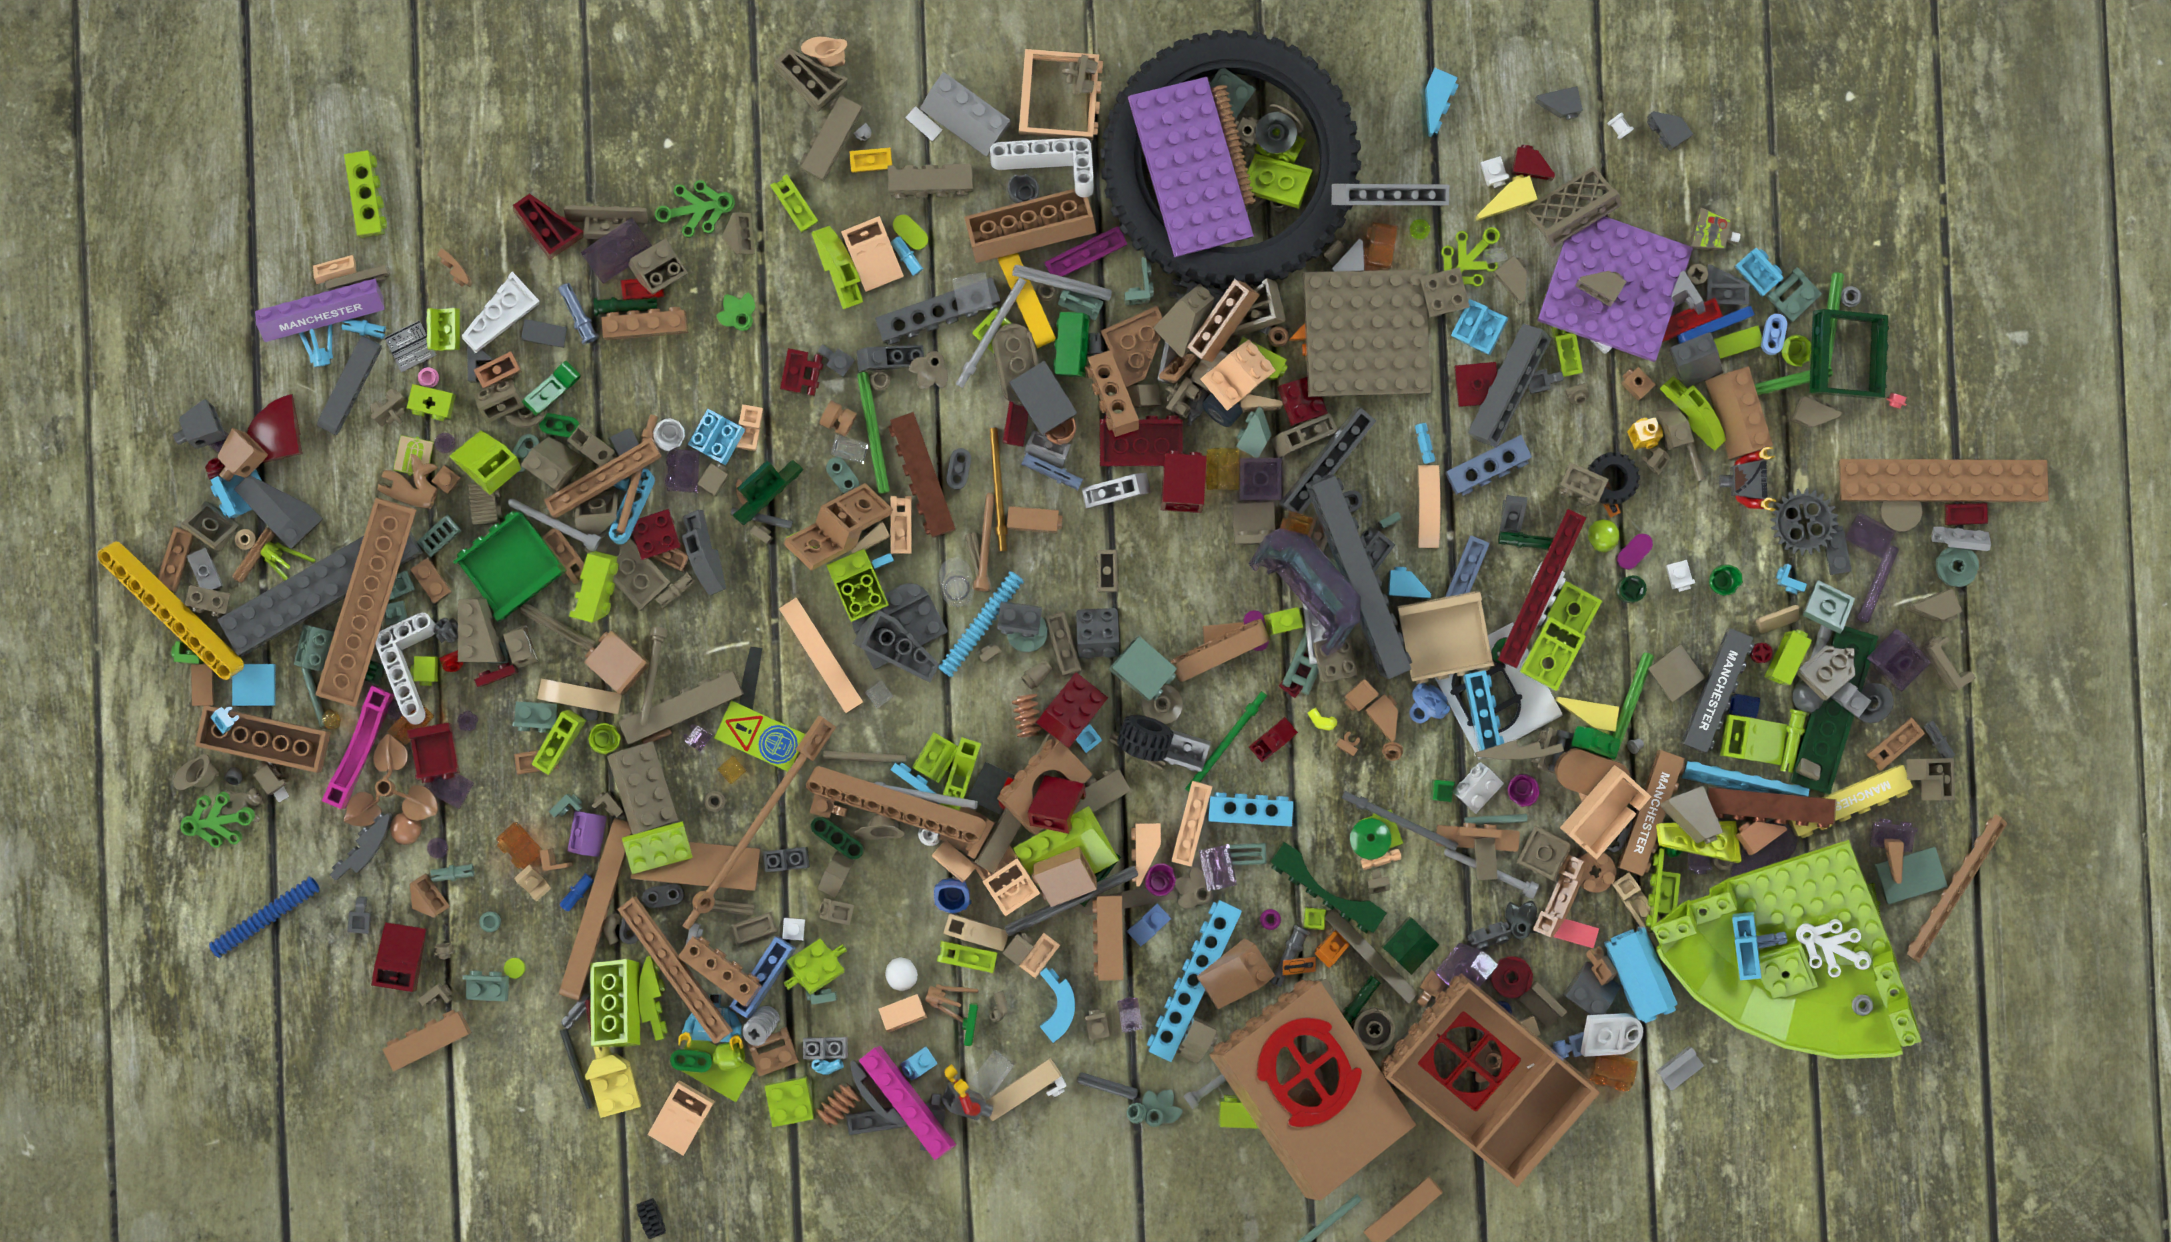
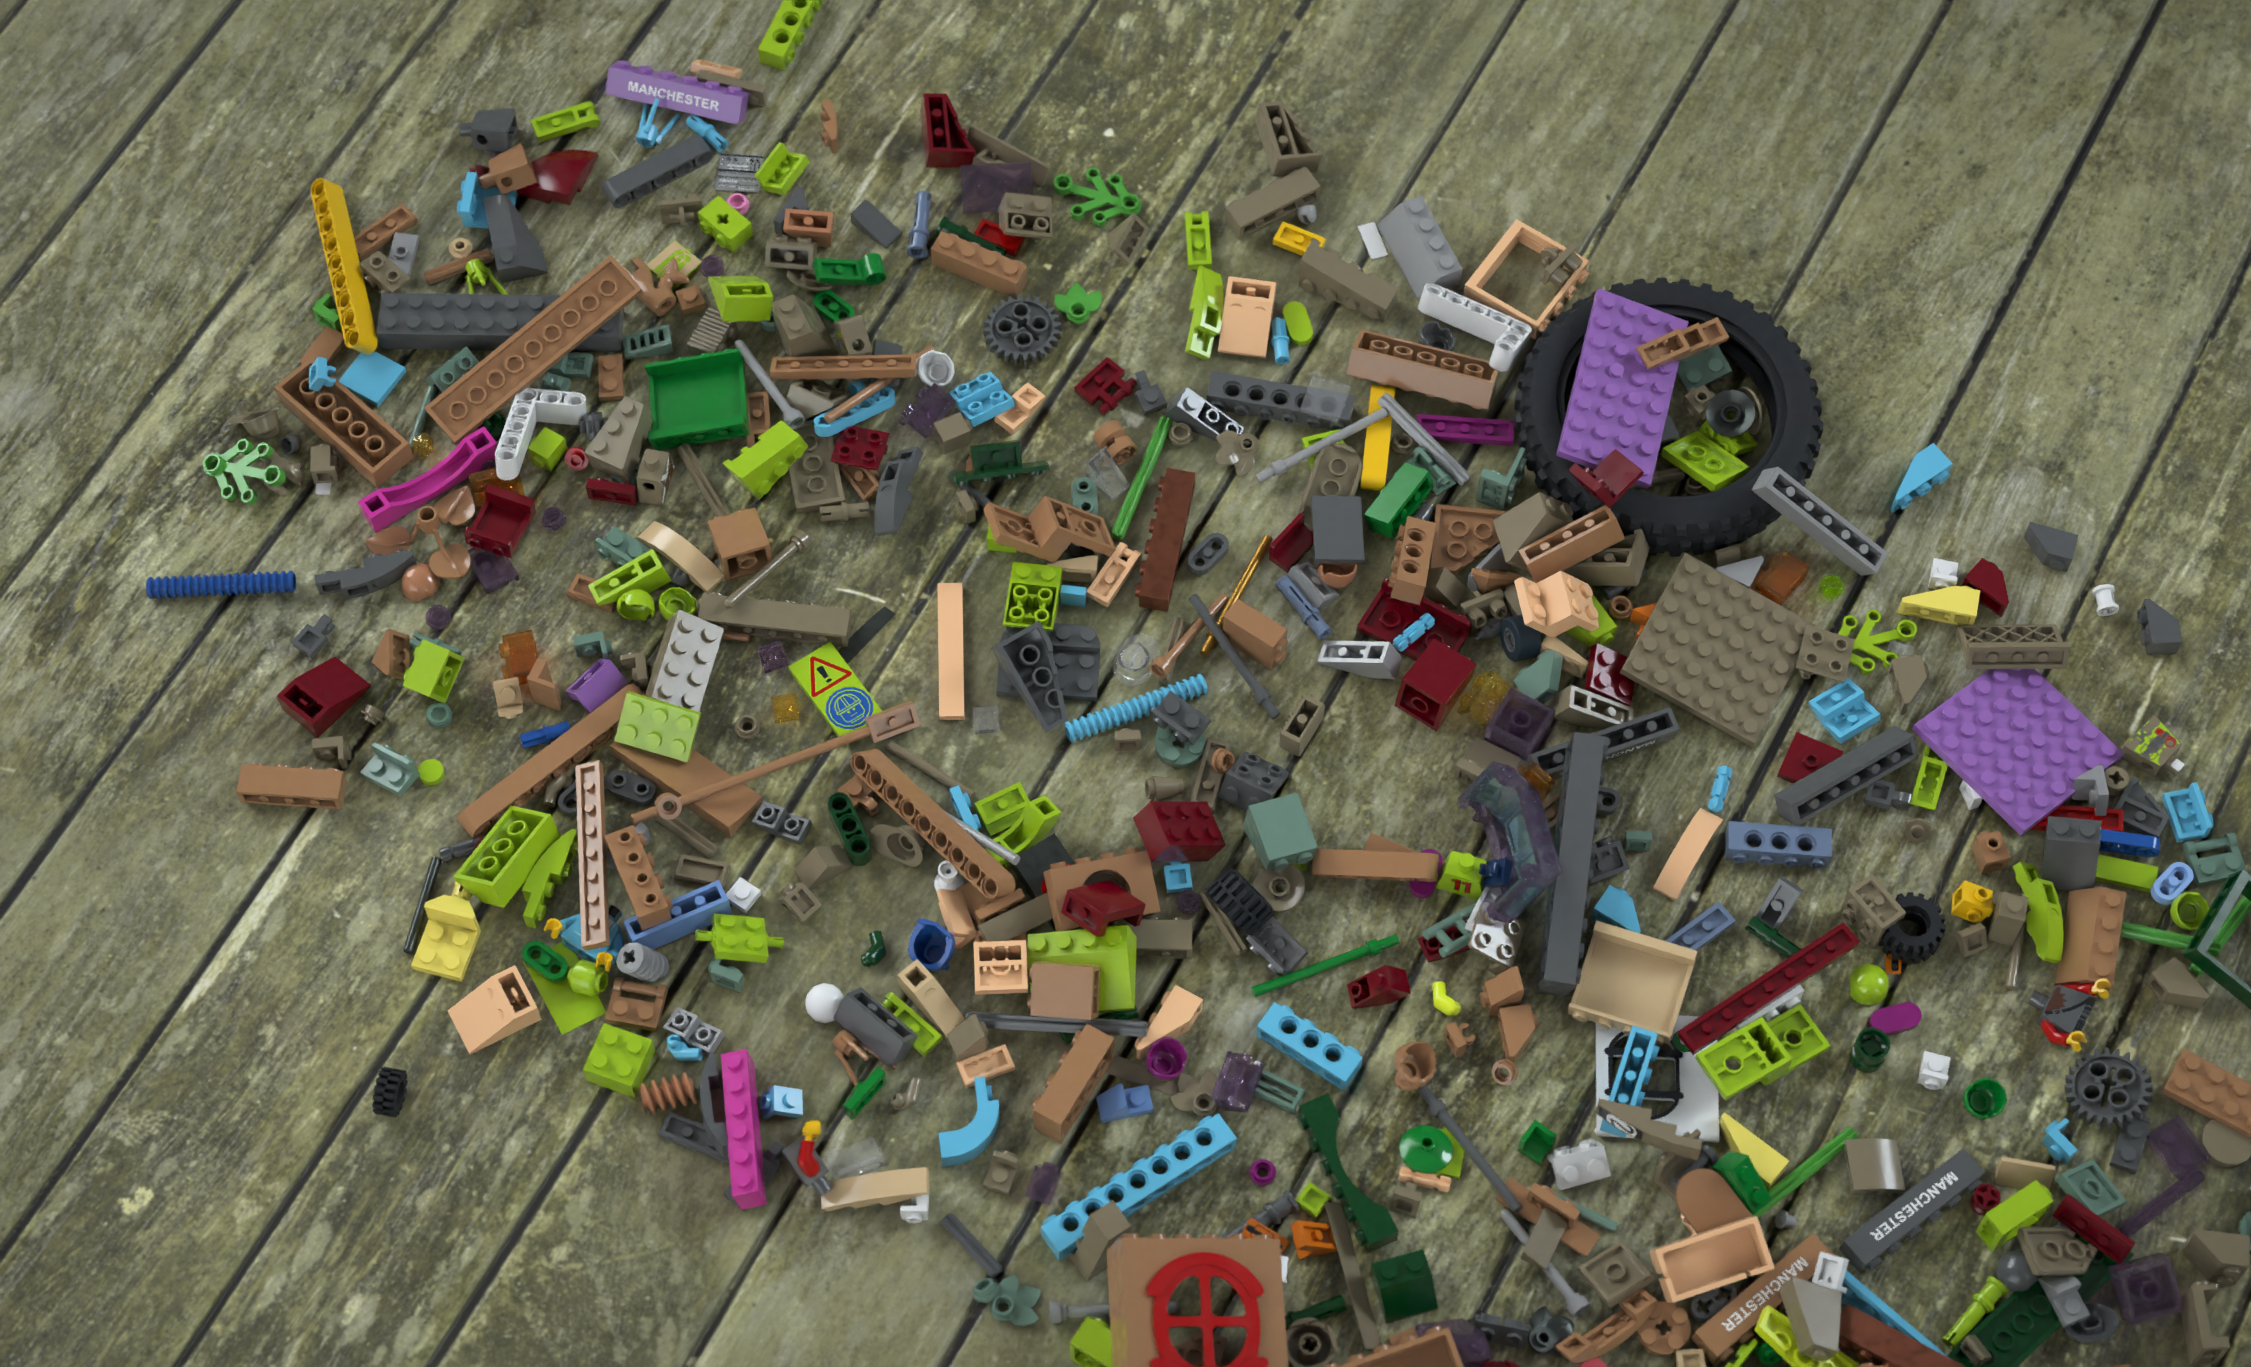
camera: 35 degrees right, 25 degrees down
dark tan slope [181,501,239,551] -> none
white wing [462,272,539,353] -> none
light nougat piece [801,37,847,67] -> none
light nougat hinge [879,994,927,1033] -> none
nougat piece [1012,694,1043,738] -> none
light nougat plate [1171,781,1212,867] -> none
medium nougat slope [1196,938,1275,1009] -> none
medium nougat piece [1211,85,1256,206] -> none
medium blue tile [1410,683,1450,723] -> none
magenta hair [1508,774,1540,807] -> none
dark tan slope [1575,271,1627,307] -> none
lime slope [1719,715,1787,765] -> none
clear blue panel [1729,694,1760,718] -> none
none -> lime brick [403,639,465,703]
none -> lime plate [530,101,601,143]
none -> lime hair [617,589,655,621]
none -> dark grey brick [834,987,918,1066]
none -> dark green arm [861,931,886,967]
none -> dark grey gear [983,294,1061,366]
none -> clear purple plate [1176,890,1201,915]
none -> dark grey bar [1189,594,1280,720]
none -> medium nougat plate [1211,748,1235,774]
none -> medium azure axle [1393,613,1435,652]
none -> medium nougat hair [1395,1041,1436,1091]
none -> dark blue tile [1479,858,1513,889]
none -> dark red bracket [1568,449,1644,509]
none -> medium nougat slope [1636,317,1729,370]
none -> white bracket [1812,1252,1849,1293]
none -> dark red tile [2052,1194,2136,1265]

